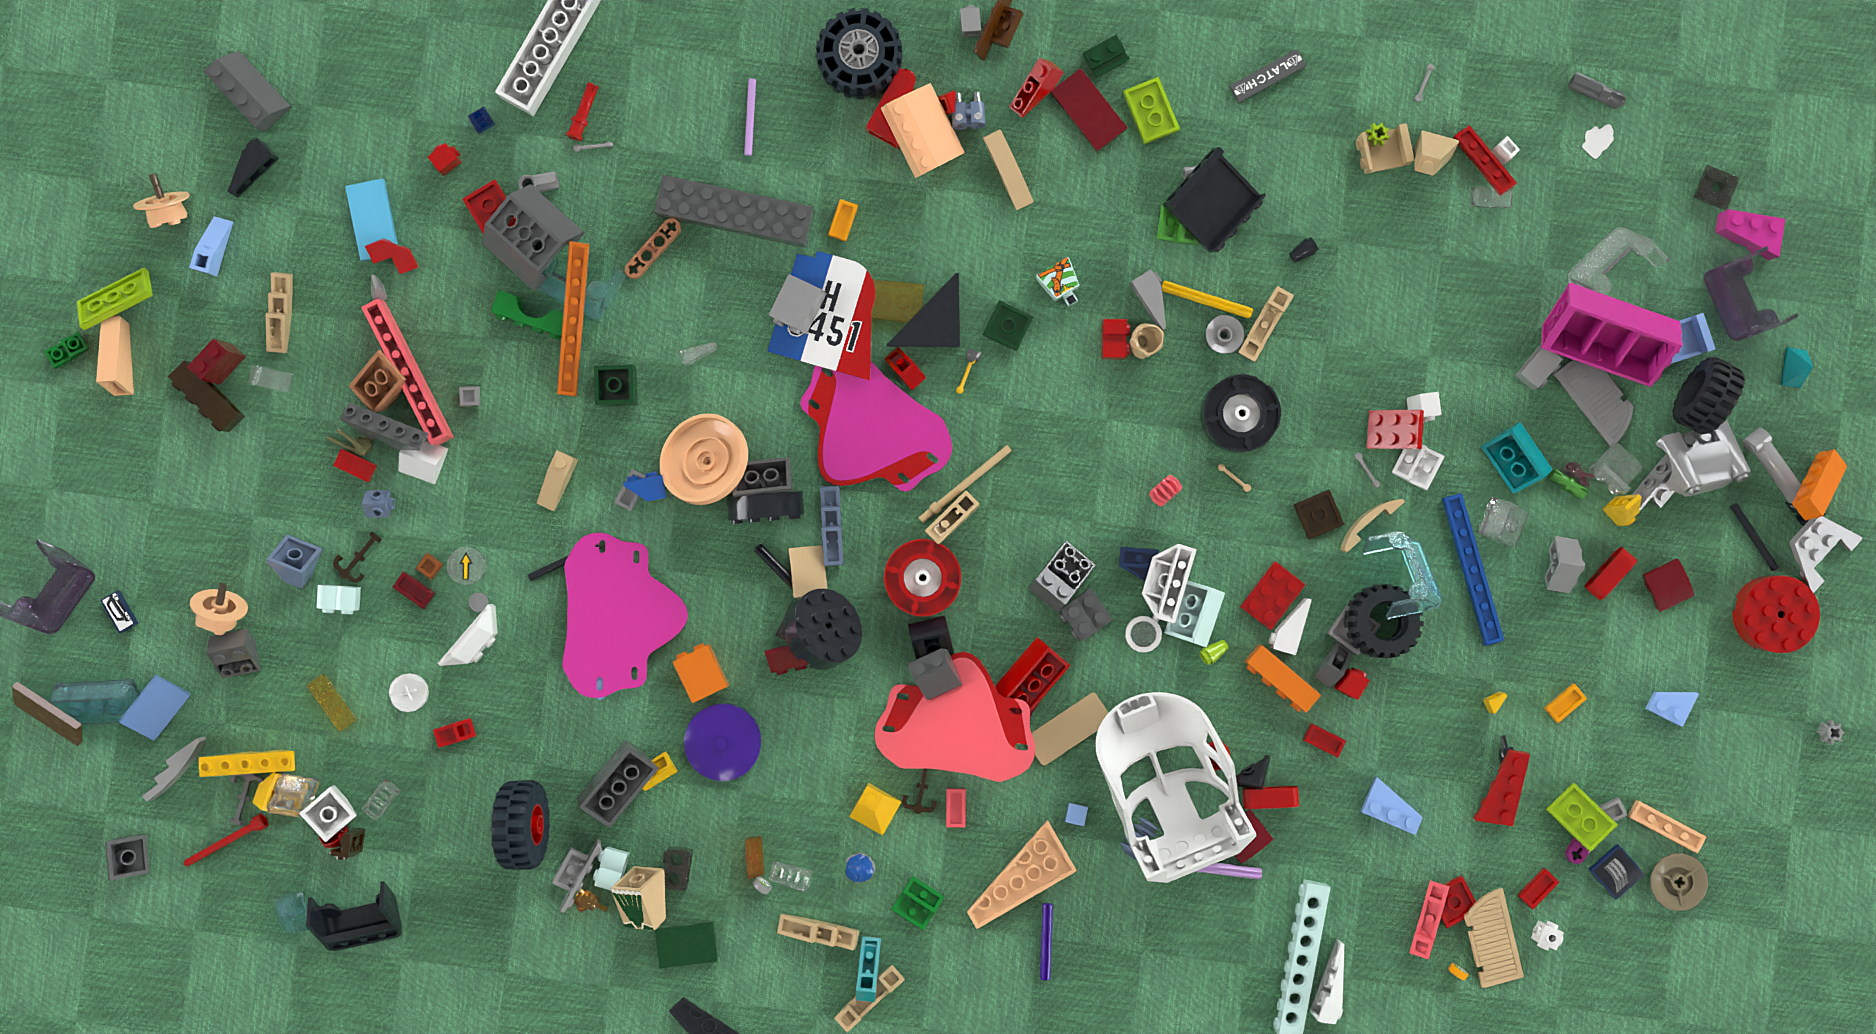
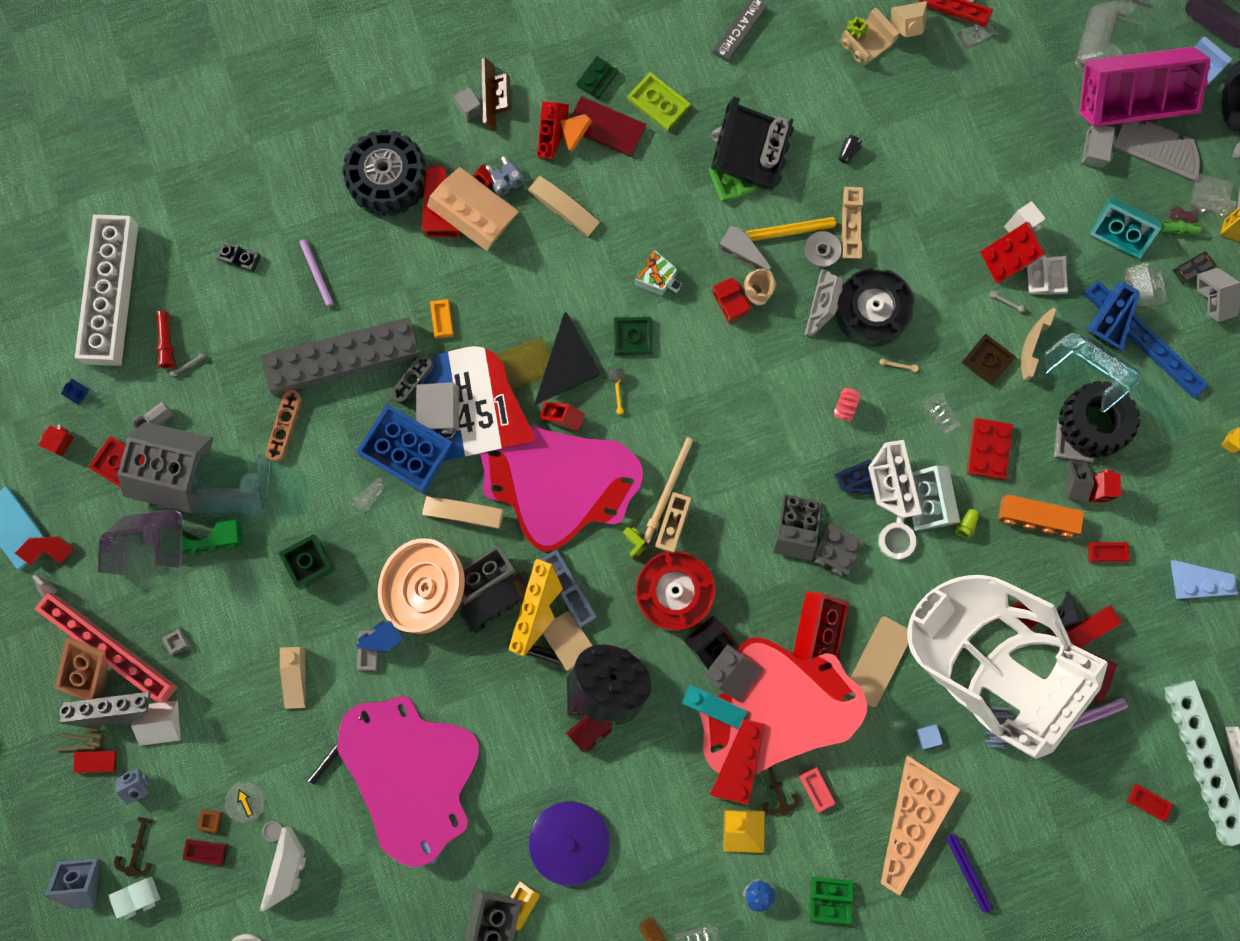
camera: 30 degrees left, 10 degrees down
orange tile [557,241,590,396] -> none
orange brick [673,643,729,703] -> none
white slope [1269,598,1311,655] -> none
none -> clear purple windscreen [98,509,182,575]
none -> black slope [217,242,261,272]
none -> blue slope [356,404,453,495]
none -> dark grey beam [392,355,434,404]
none -> tan slope [422,496,504,529]
none -> yellow slope [509,559,563,657]
none -> orange slope [560,114,592,152]
none -> lime bracket [622,527,645,558]
none -> teal slope [682,685,748,729]
none -> red wing [710,719,765,805]
none -> light grey beam [760,117,788,168]
none -> light grey wing [805,269,843,337]
none -> clear slope [922,393,961,435]
none -> blue wedge [1086,282,1140,351]
none -> red tile [1126,784,1174,822]
none -> tile [1173,251,1216,285]

